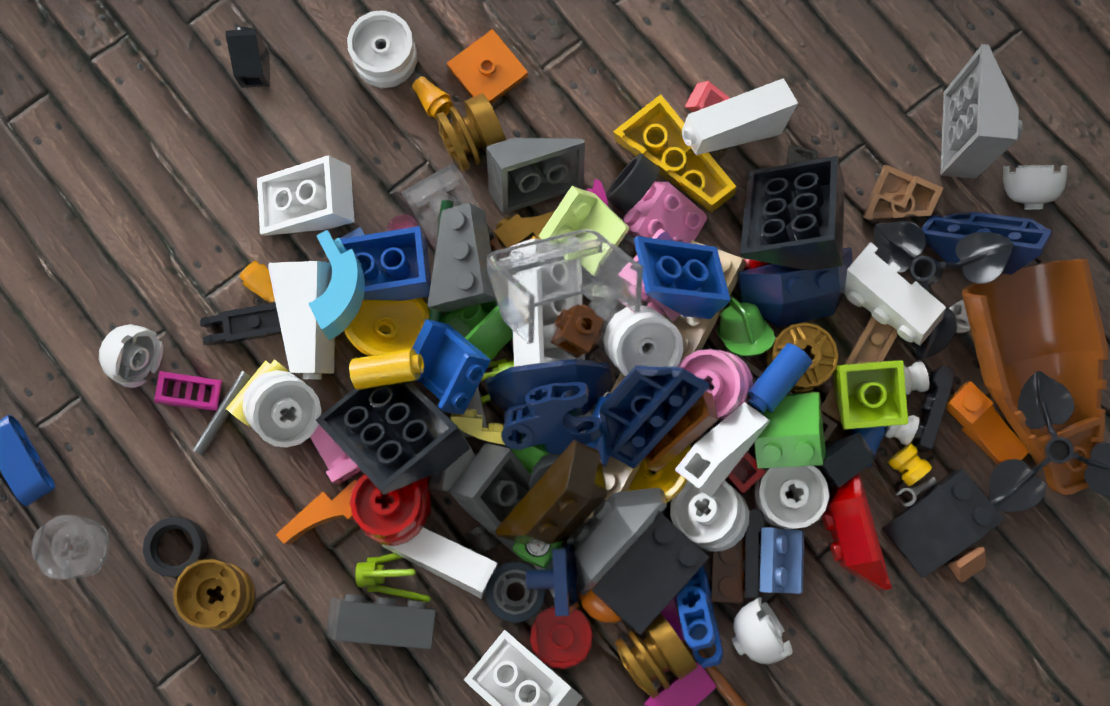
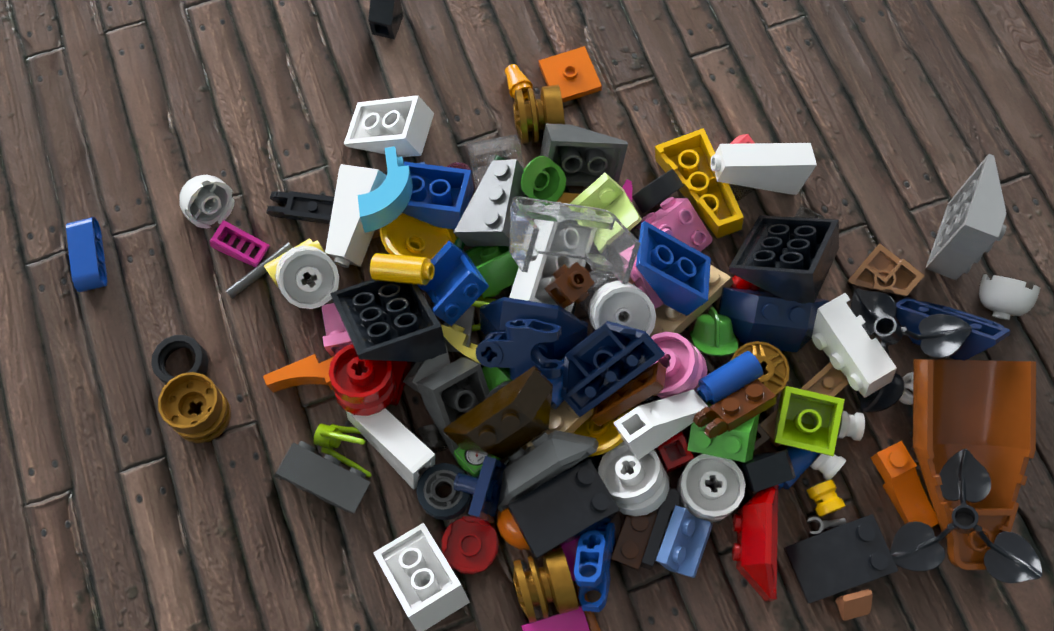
camera: 20 degrees right, 10 degrees down
clear brick [32,515,109,580] -> none
light orange cone [239,260,275,303] -> none
white wheel [347,11,417,88] -> none
white cylinder [732,597,793,664] -> none
black hinge [913,366,955,453] -> none
none -> bright green piece [521,156,566,205]
none -> reddish brown hinge [693,379,776,439]

